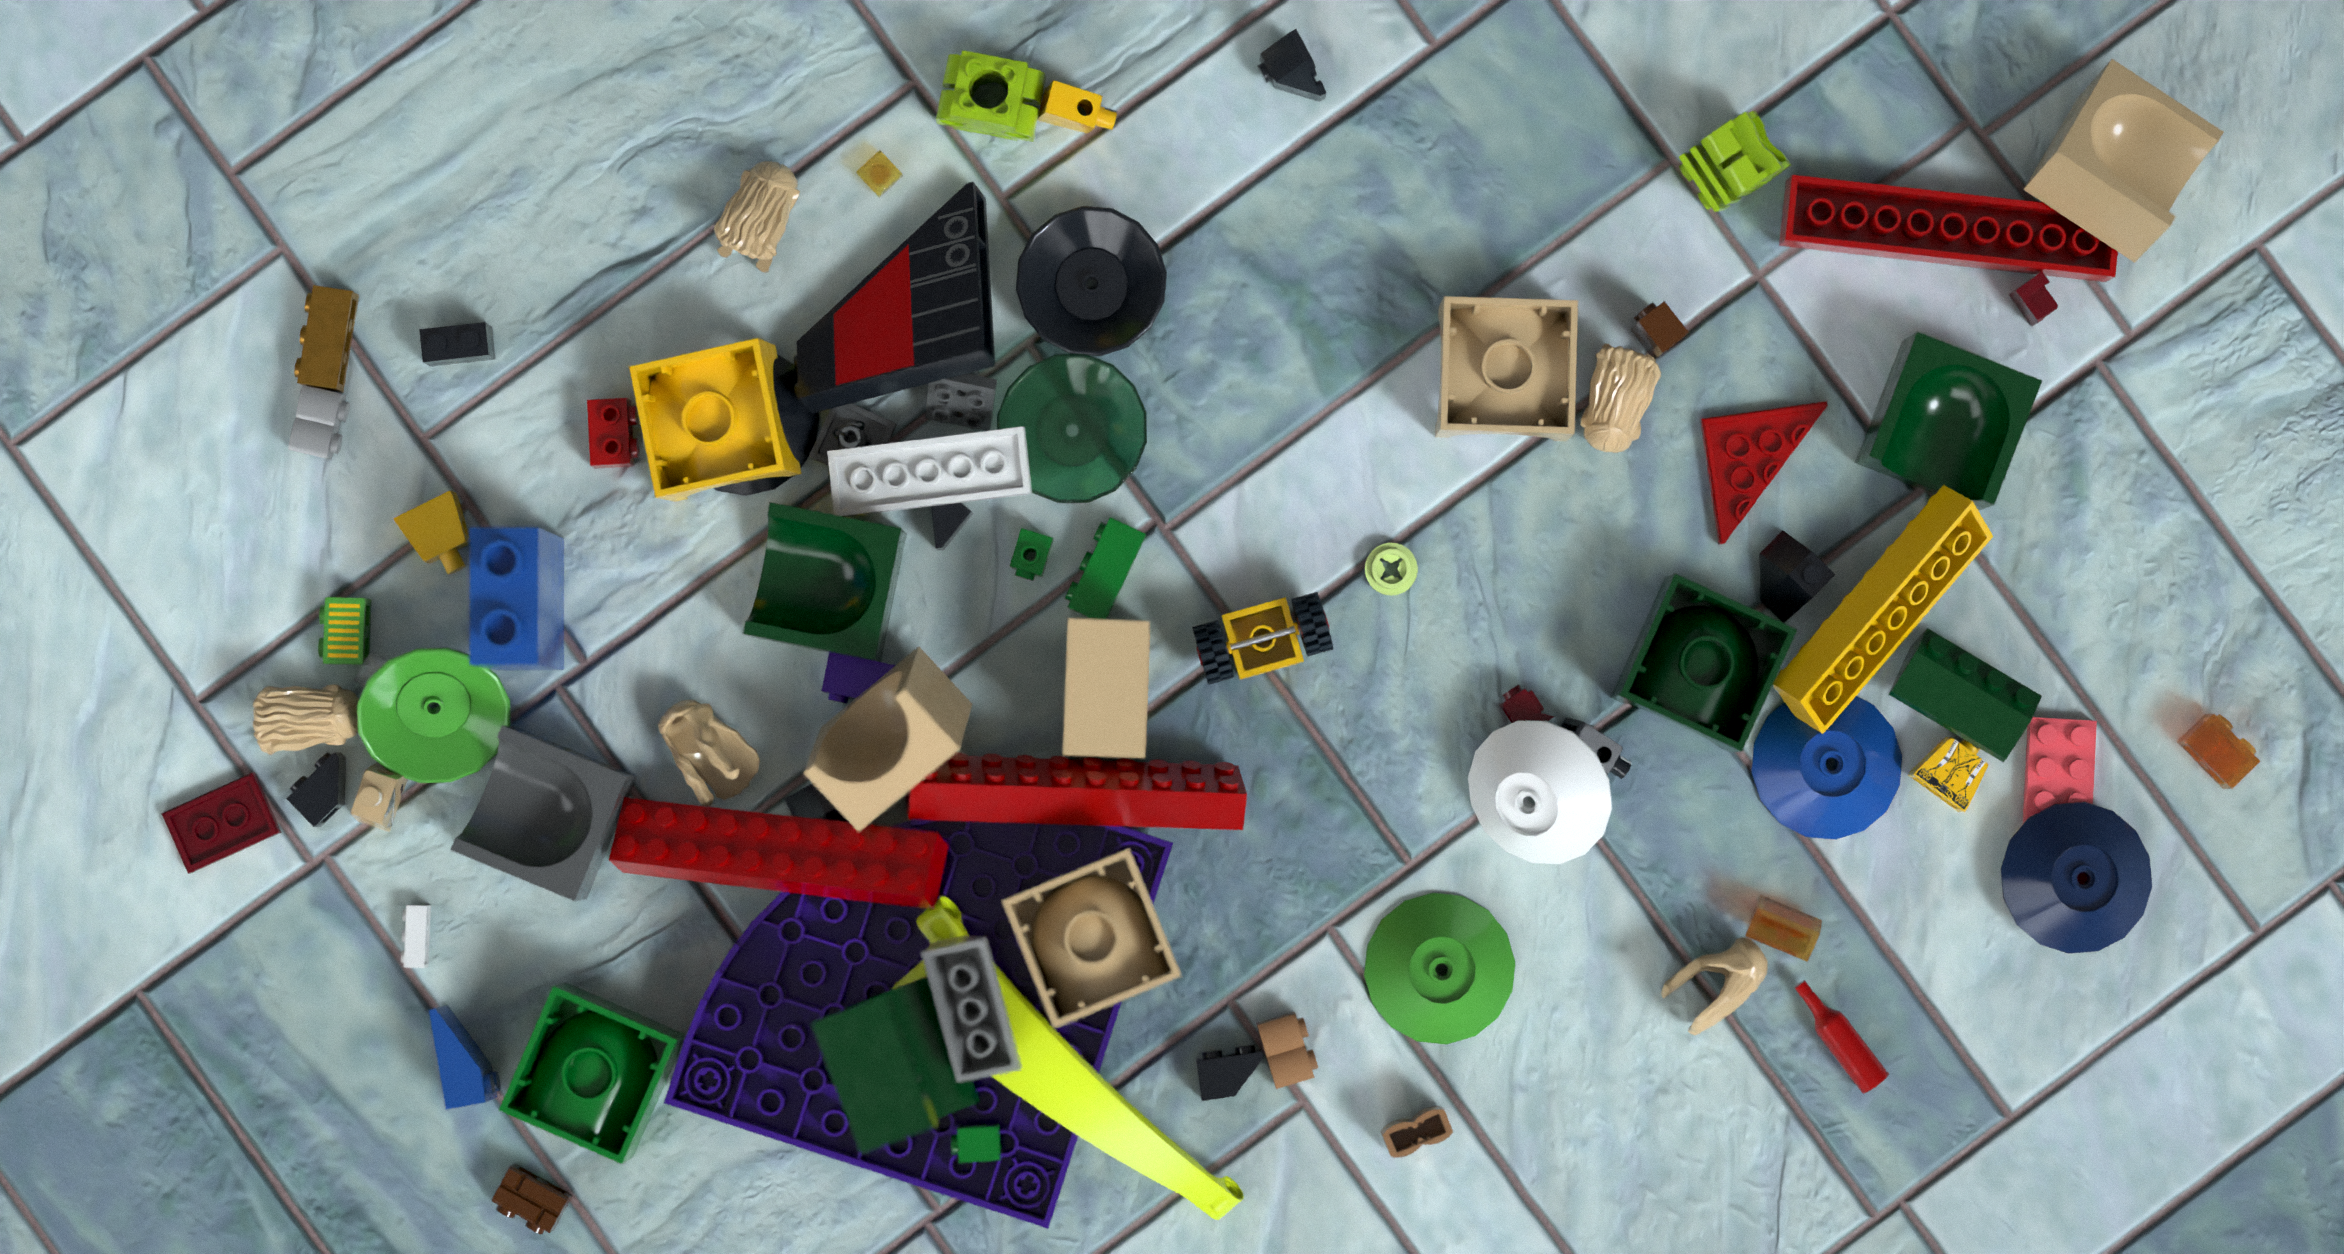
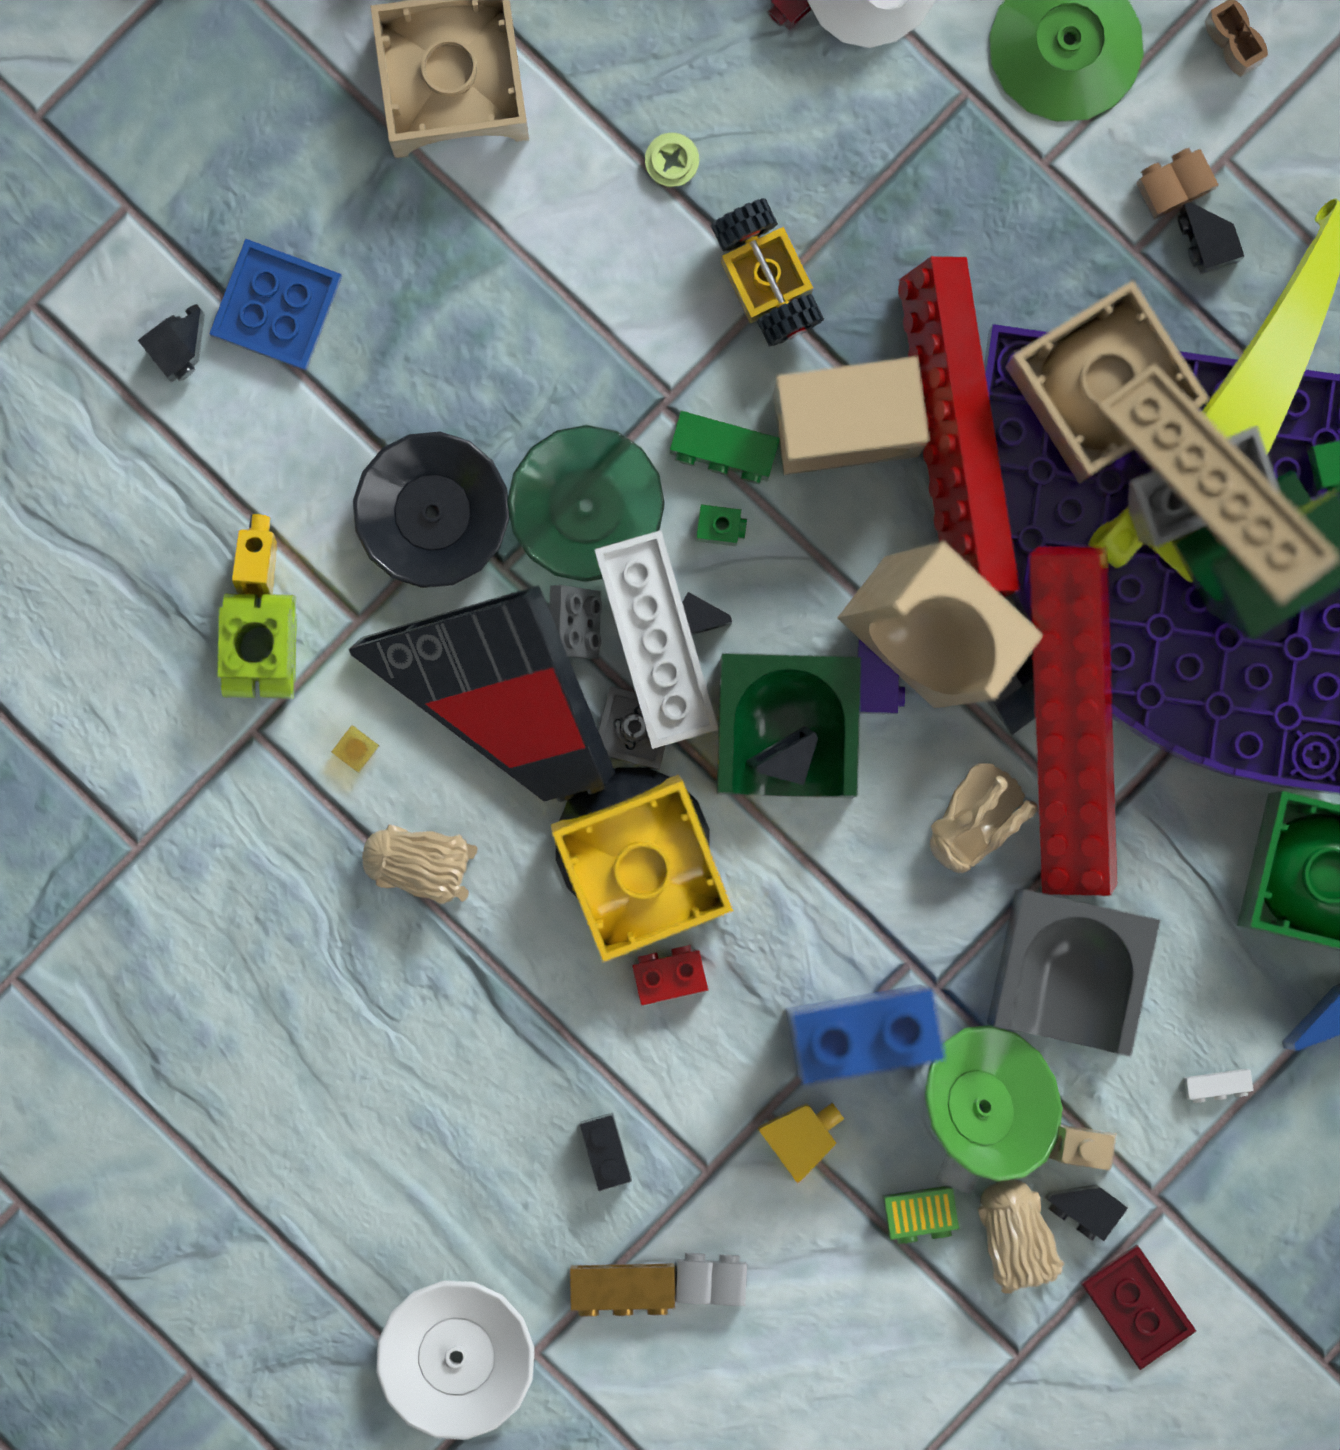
camera: 105 degrees left, 0 degrees up
none -> blue plate [209,238,342,371]
none -> white dish [376,1281,534,1440]
none -> black slope [746,726,818,785]
none -> tan plate [1099,364,1338,604]

